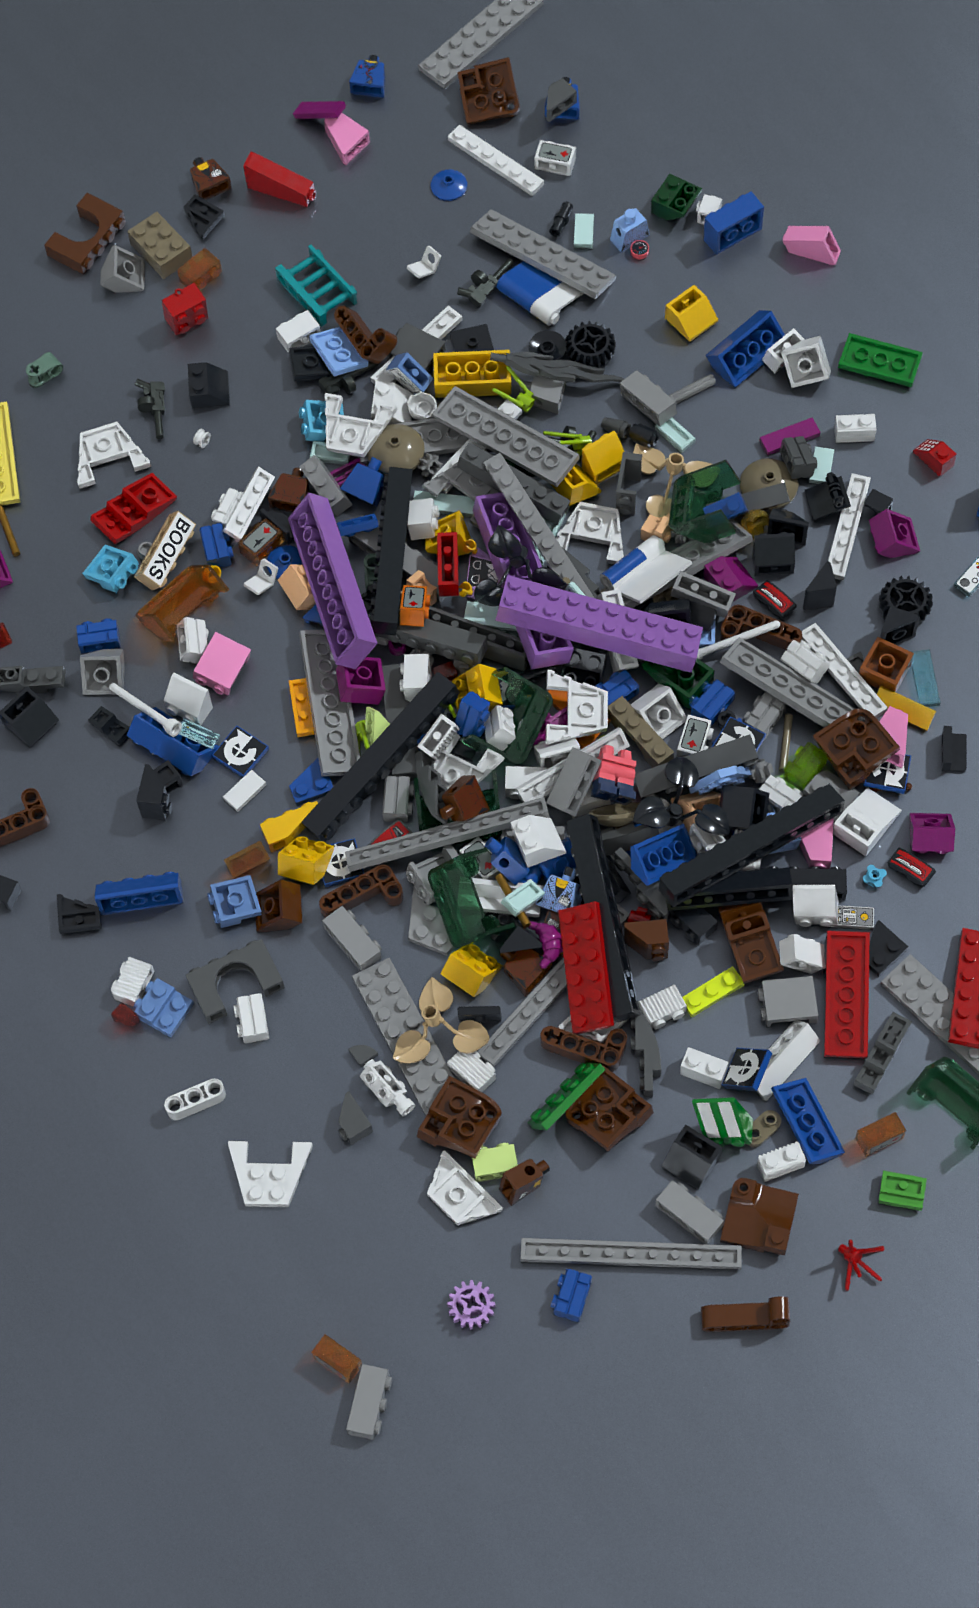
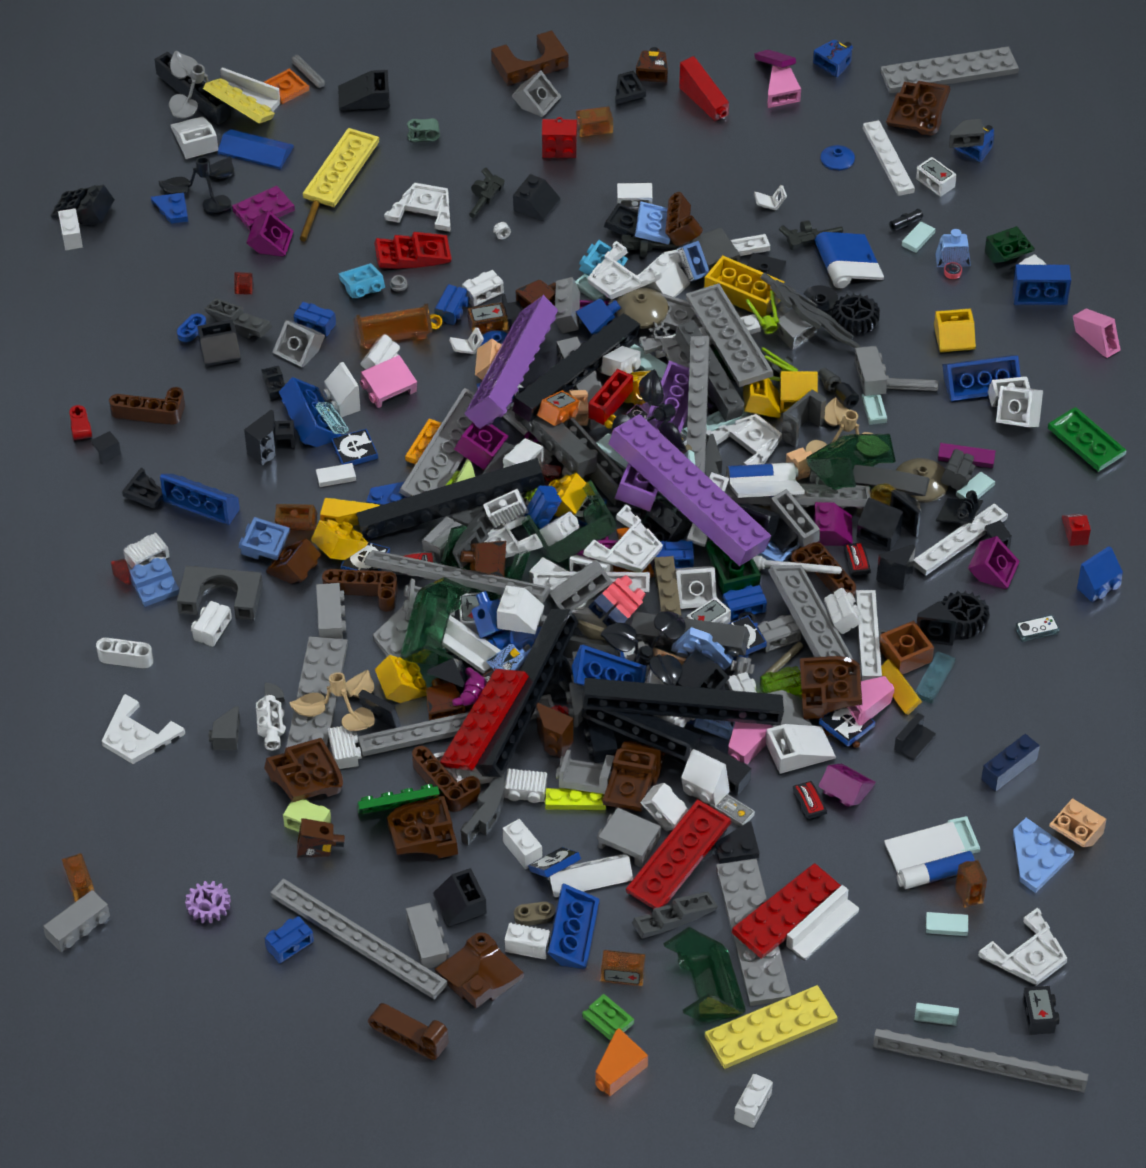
camera: 30 degrees right, 15 degrees down
white piece [109,683,182,737] -> none
dark tan brick [127,211,193,280] -> none
brick [134,511,196,590] -> none
white panel [223,467,275,545] -> none
teal fence [275,245,357,327] -> none
blue plate [337,513,379,537] -> none
white hair [407,391,437,420] -> none
white wing [427,1150,503,1226] -> none
light grey plate [470,209,616,299] -> none
pearl gold bar [495,873,531,928] -> none
light aqua tile [501,879,545,917] -> none
green slope [692,1097,753,1147] -> none
blue brick [703,492,749,528] -> none
white brick [834,414,876,443] -> none
red plant [838,1239,885,1291] -> none
medium azure plate [863,865,887,888] -> none
none -> light grey panel [556,750,614,794]
none -> orange slope [595,1028,648,1096]

